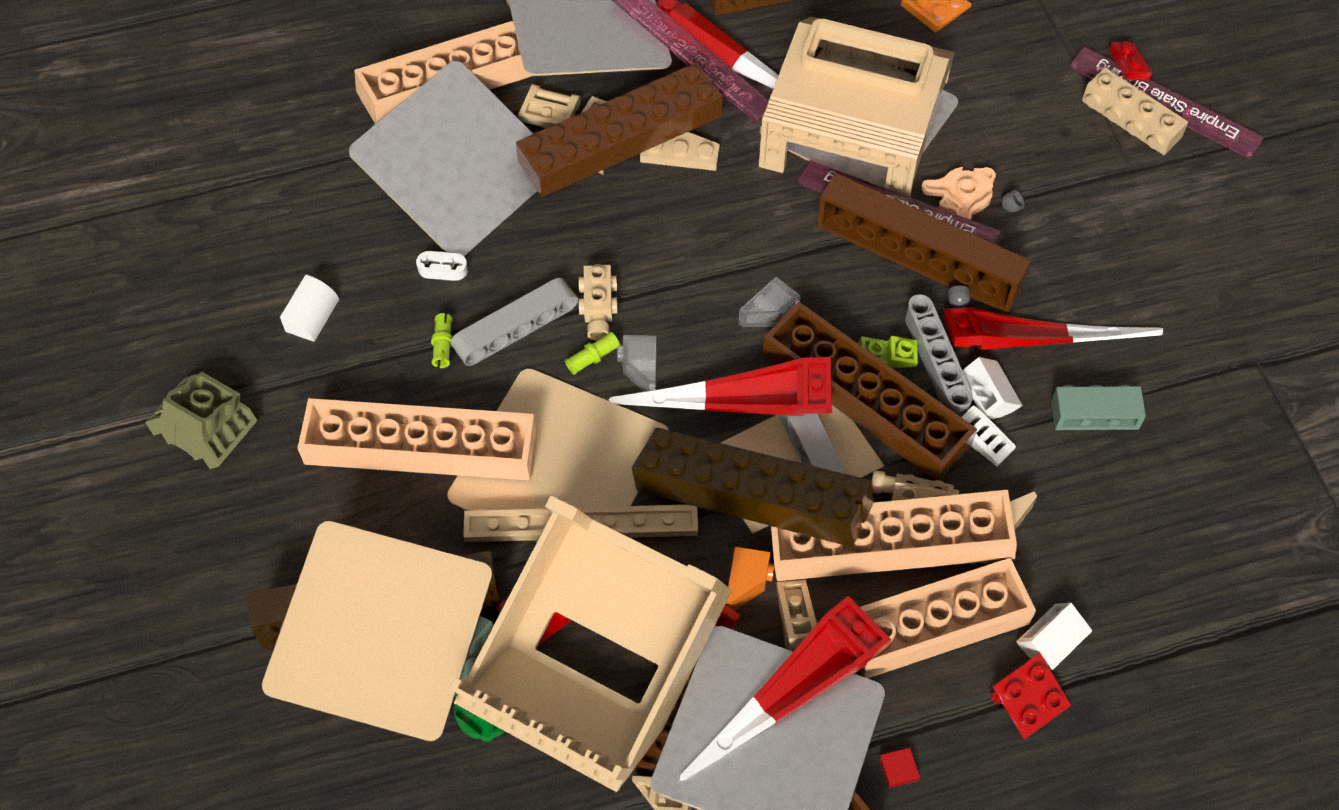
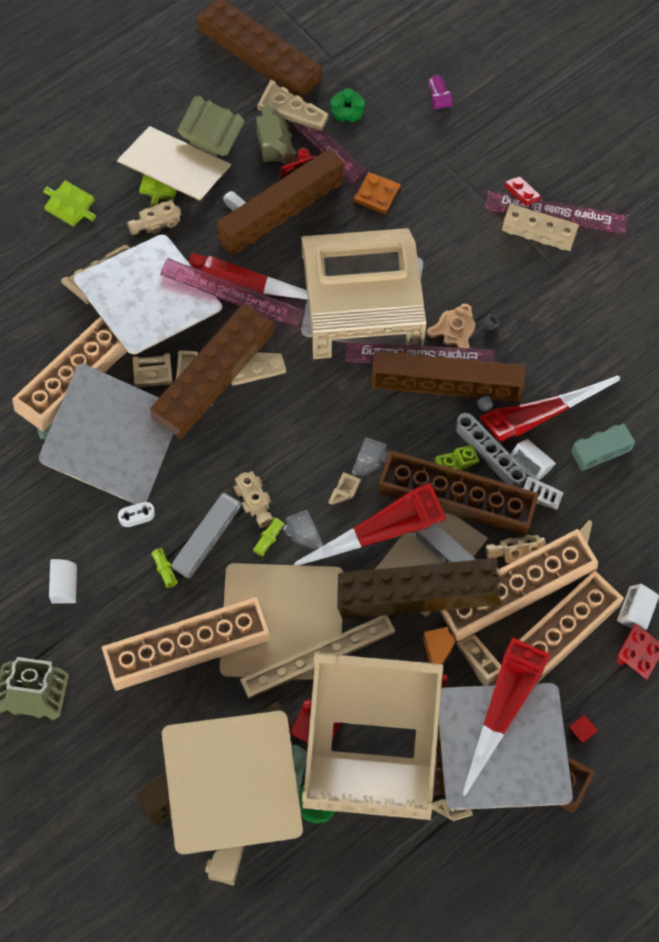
camera: 25 degrees left, 5 degrees up
none -> tan slope [205,846,244,885]
none -> tan slope [328,472,361,505]

